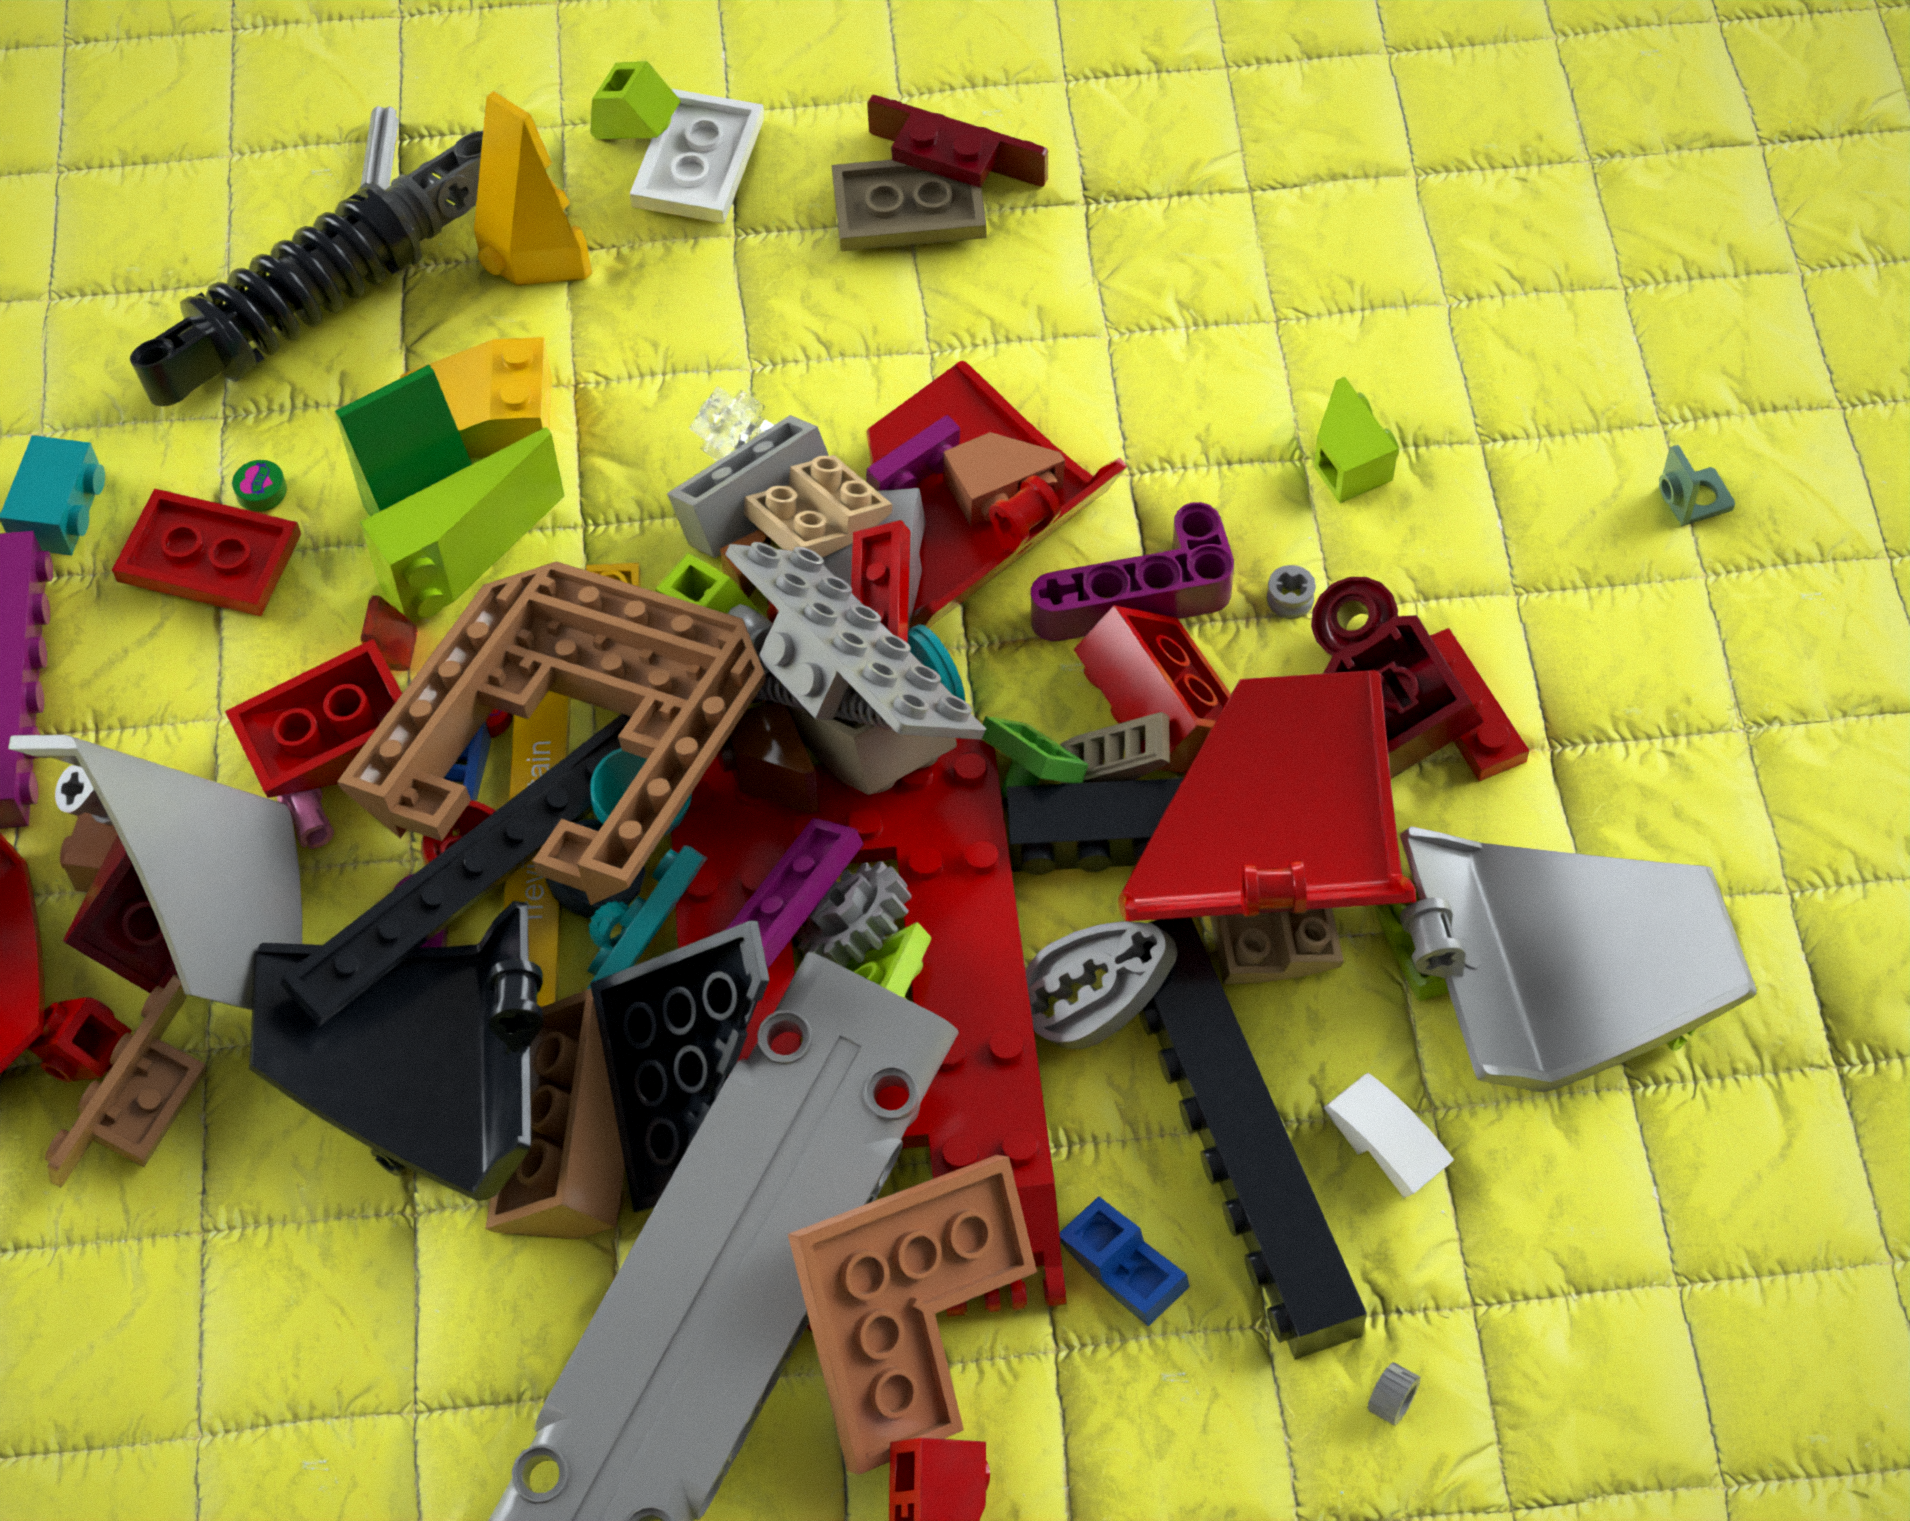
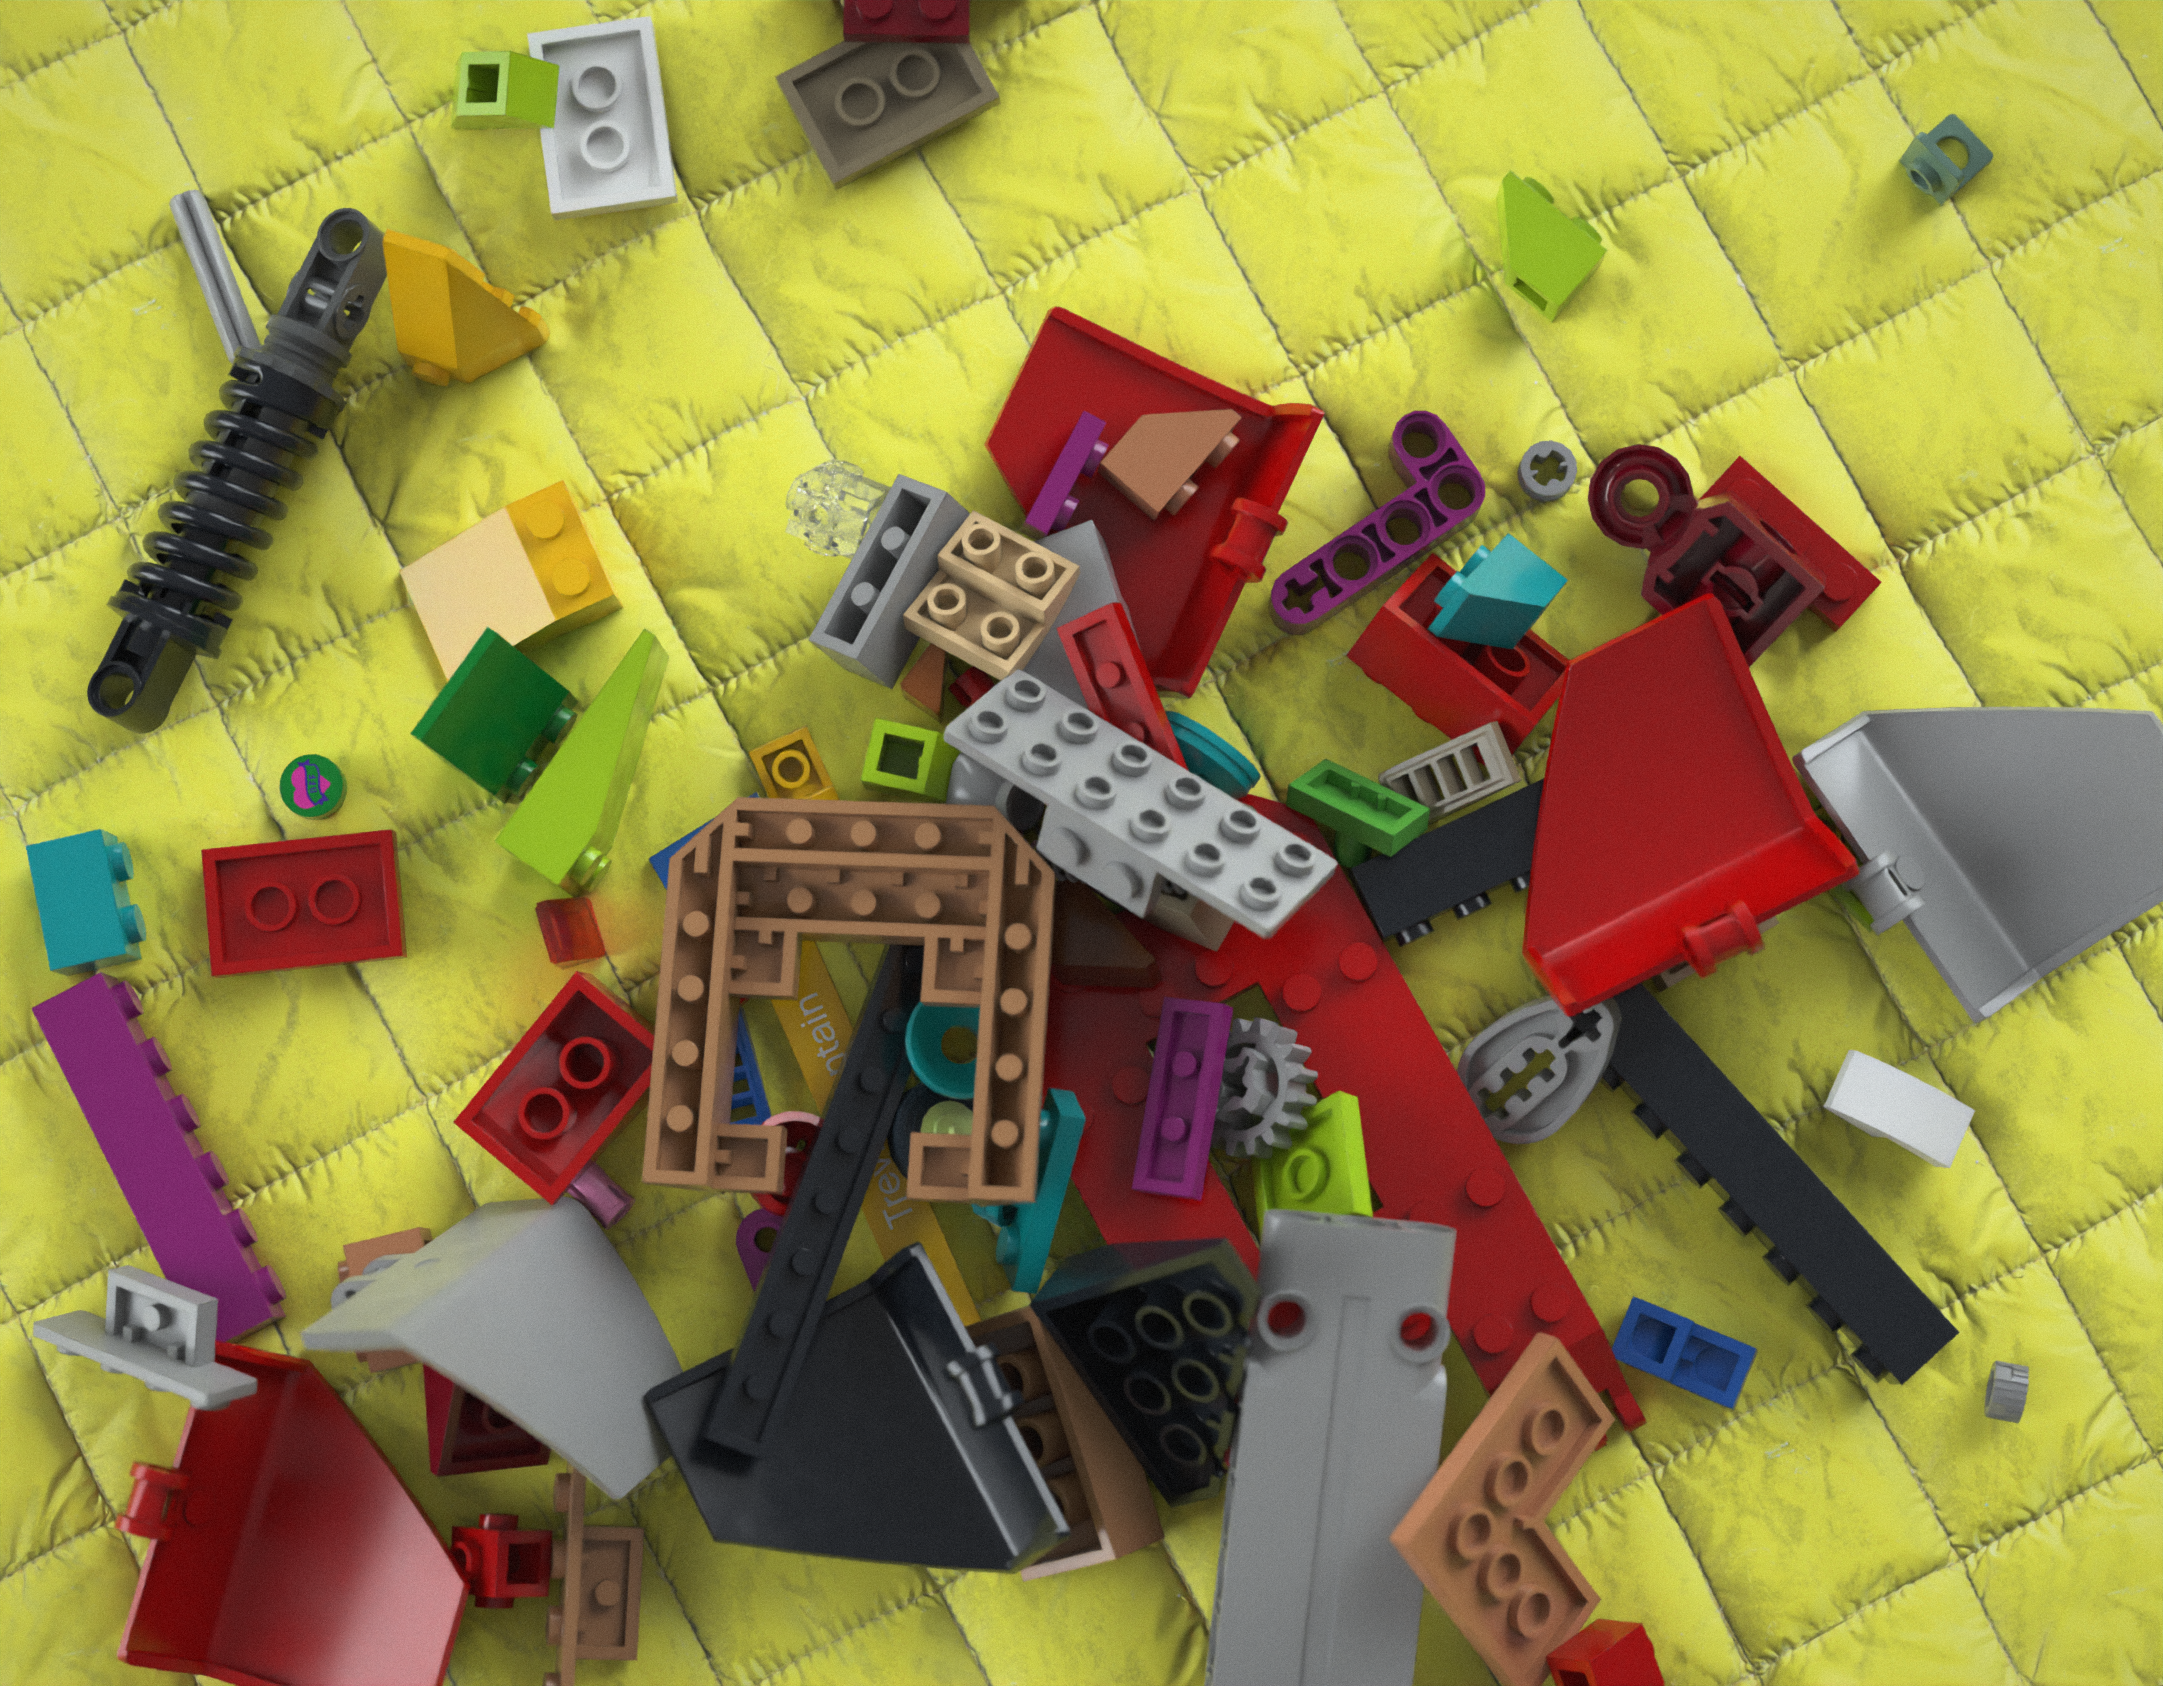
camera: 20 degrees left, 25 degrees up
none -> teal slope [1428,533,1568,649]

